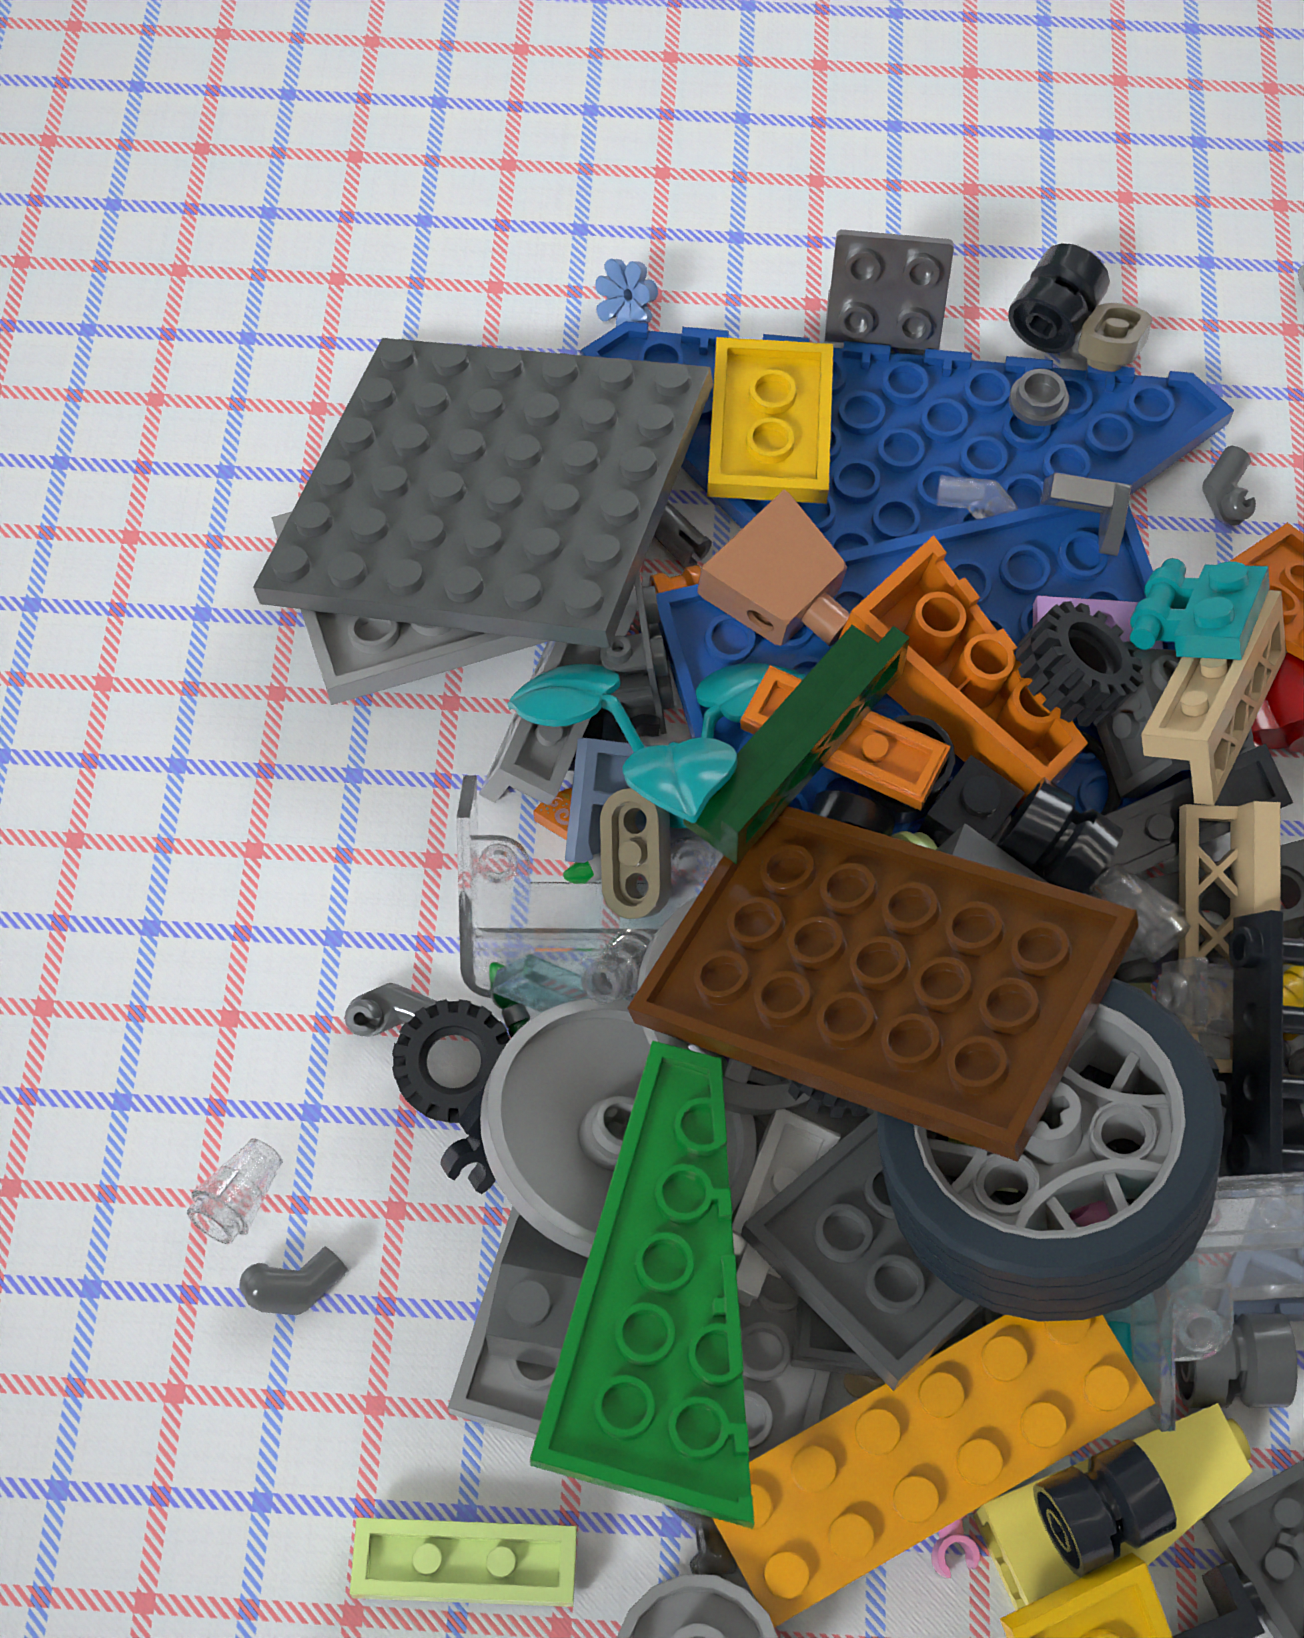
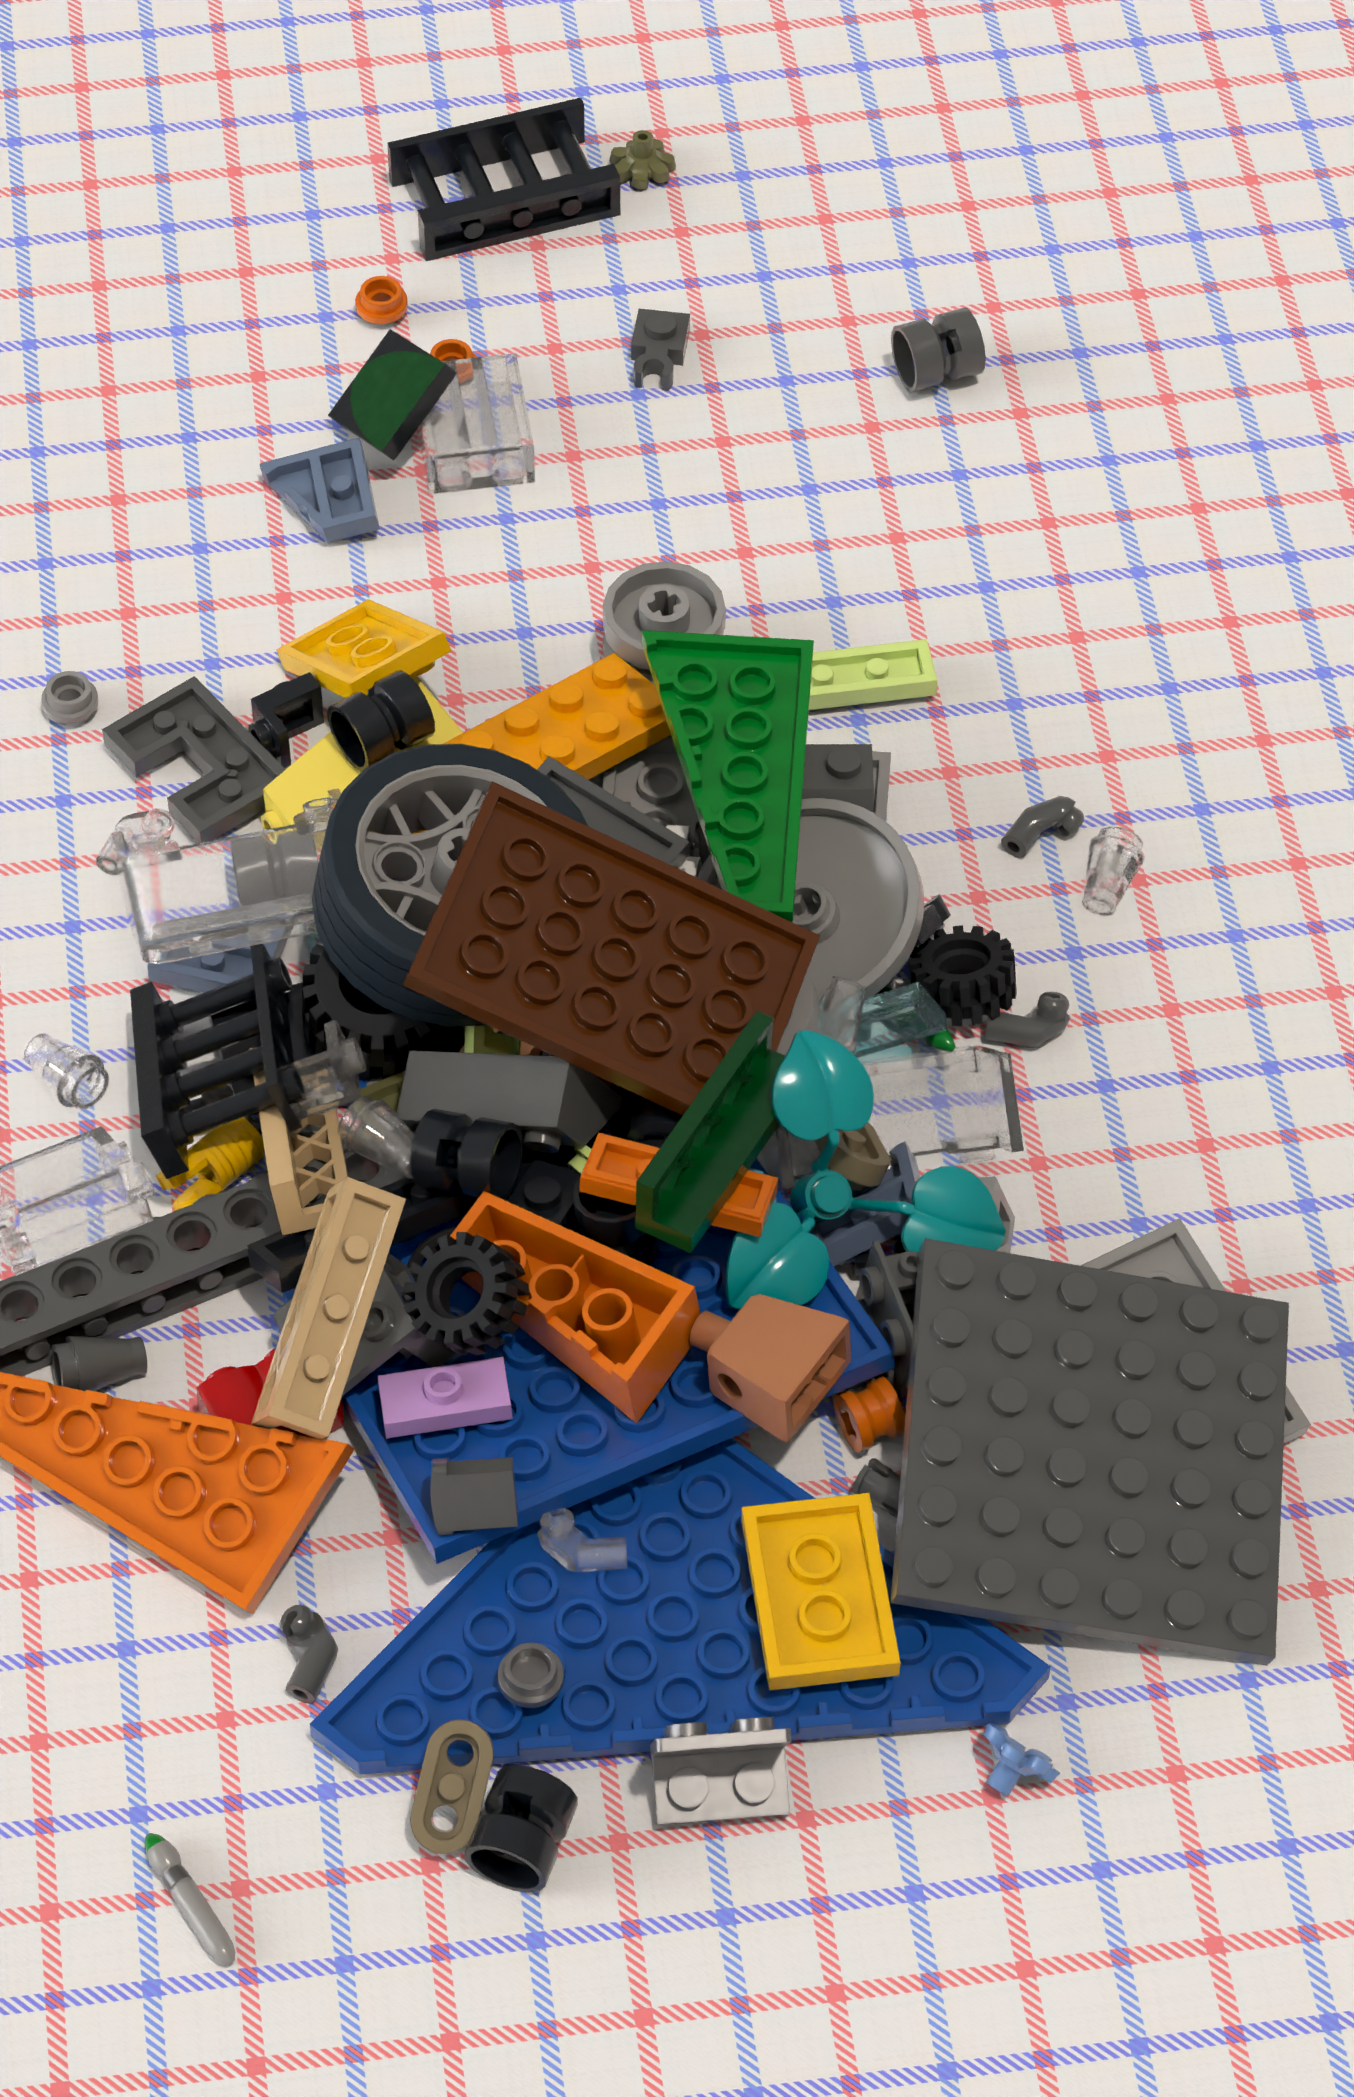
camera: 170 degrees right, 10 degrees down
teal plate [1130,558,1270,660] -> none

